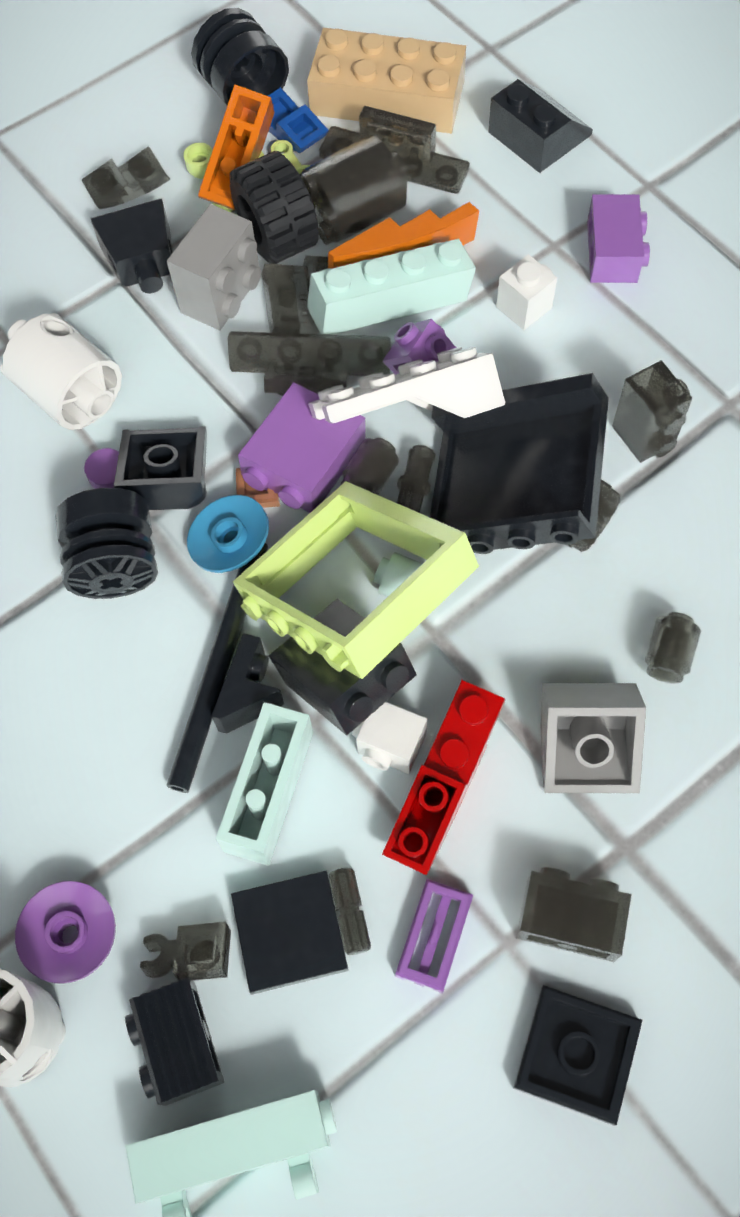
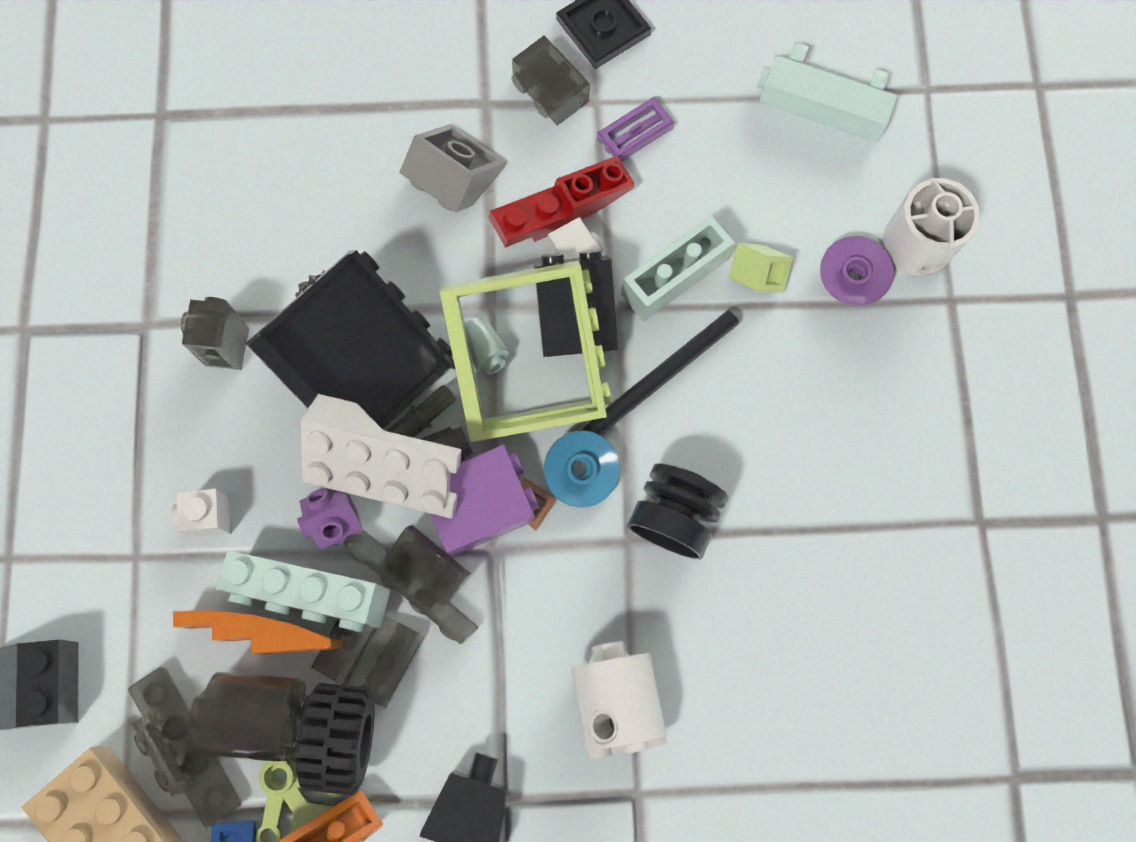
camera: 150 degrees left, 10 degrees up
medium lavender tile [84,448,119,489] -> none
black slope [114,426,207,510] -> none
black brick [125,978,224,1106] -> none
clear smoke plate [140,921,231,981] -> none
light grey brick [167,204,261,331] -> none
black slope [211,633,284,734] -> none
black tile [231,870,349,995] -> none
clear smoke piece [329,867,371,955] -> none
medium lavender brick [587,194,650,283] -> none
clear smoke brick [645,612,701,684] -> none
none -> yellowish green panel [729,243,793,292]

